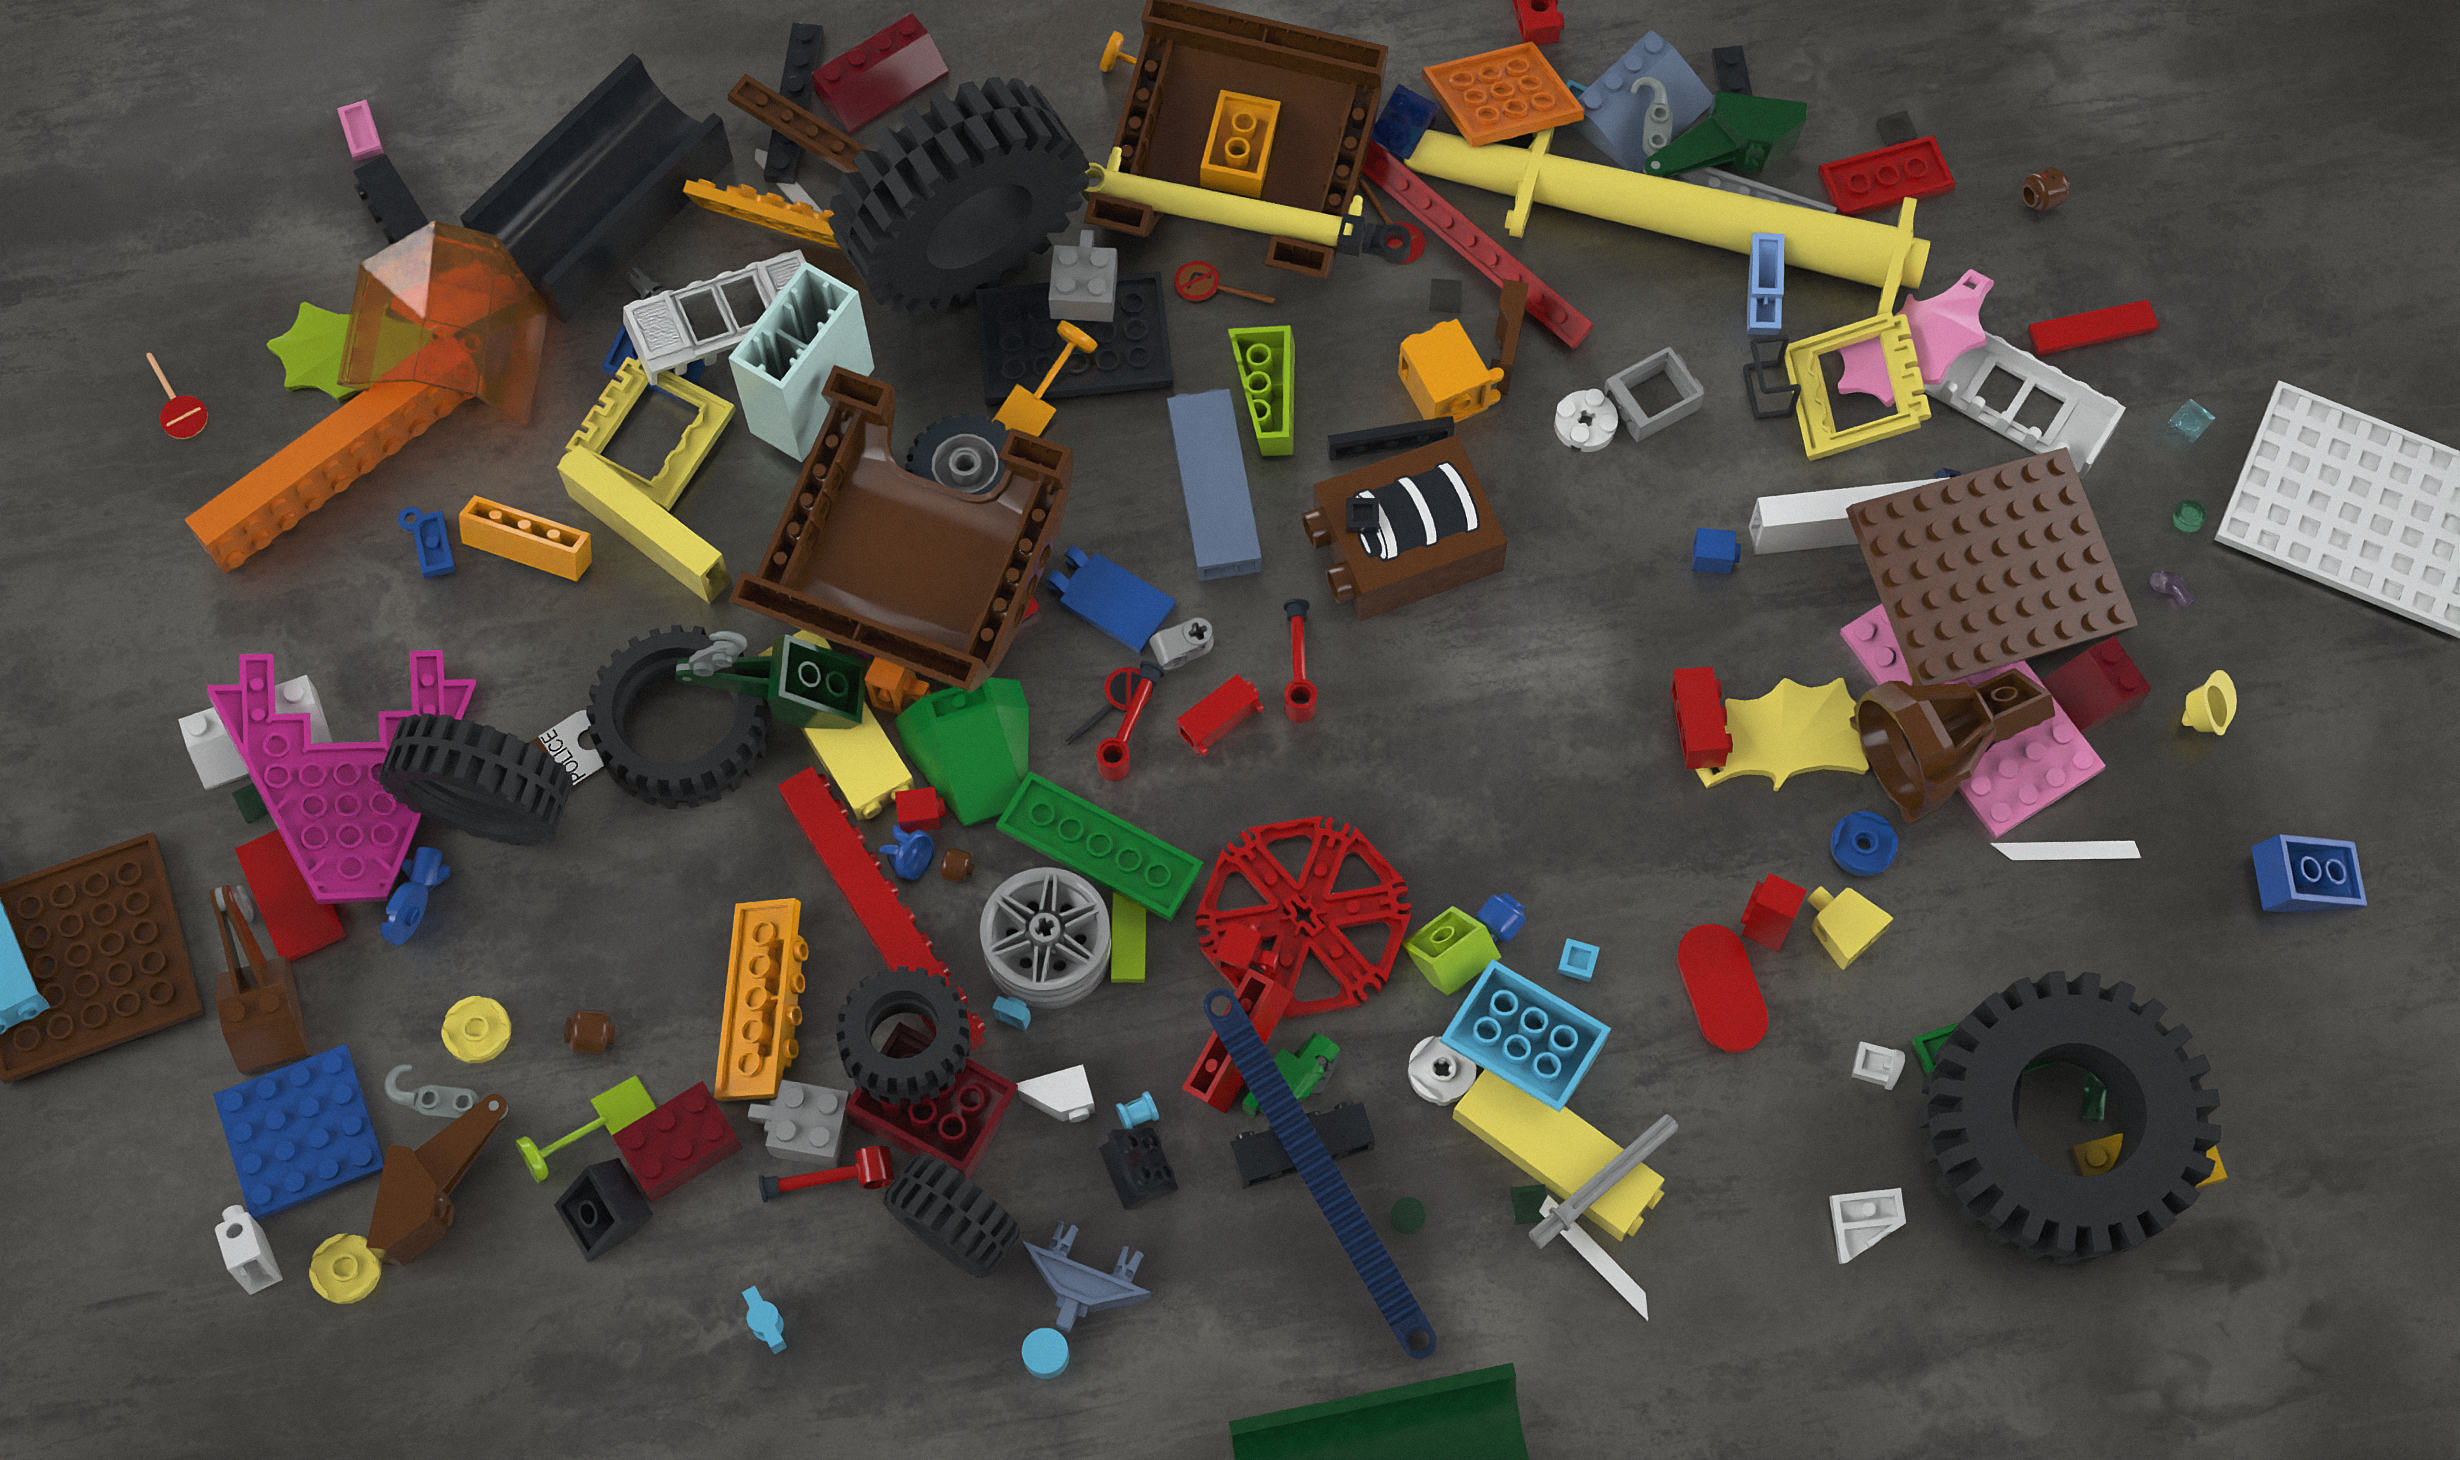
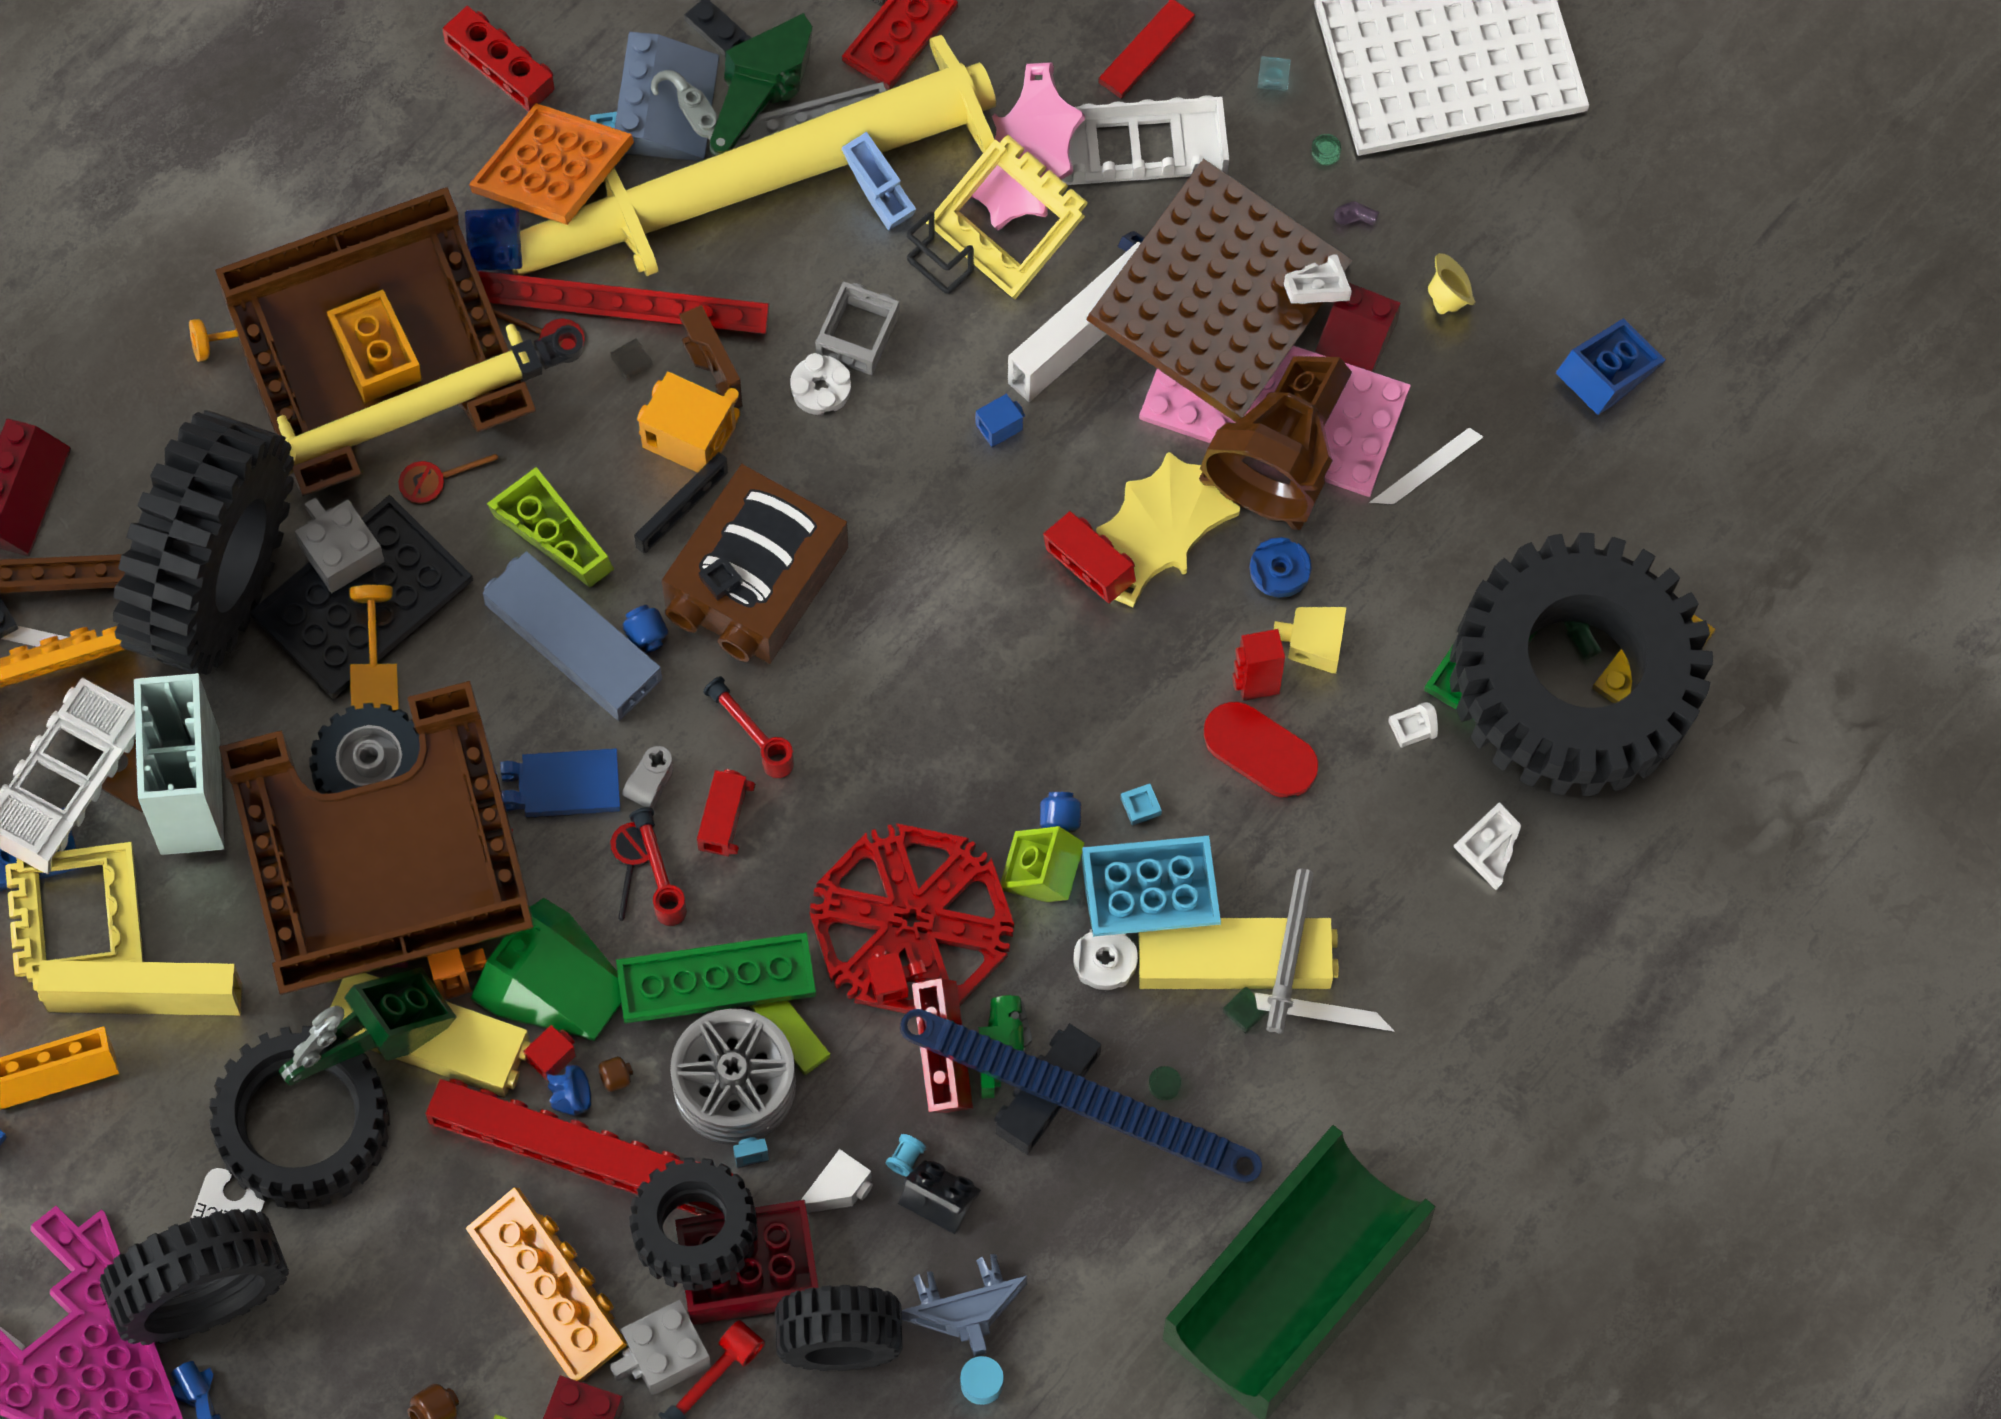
camera: 40 degrees left, 0 degrees up
none -> blue head [622,604,668,653]
none -> white wing [1284,255,1352,304]

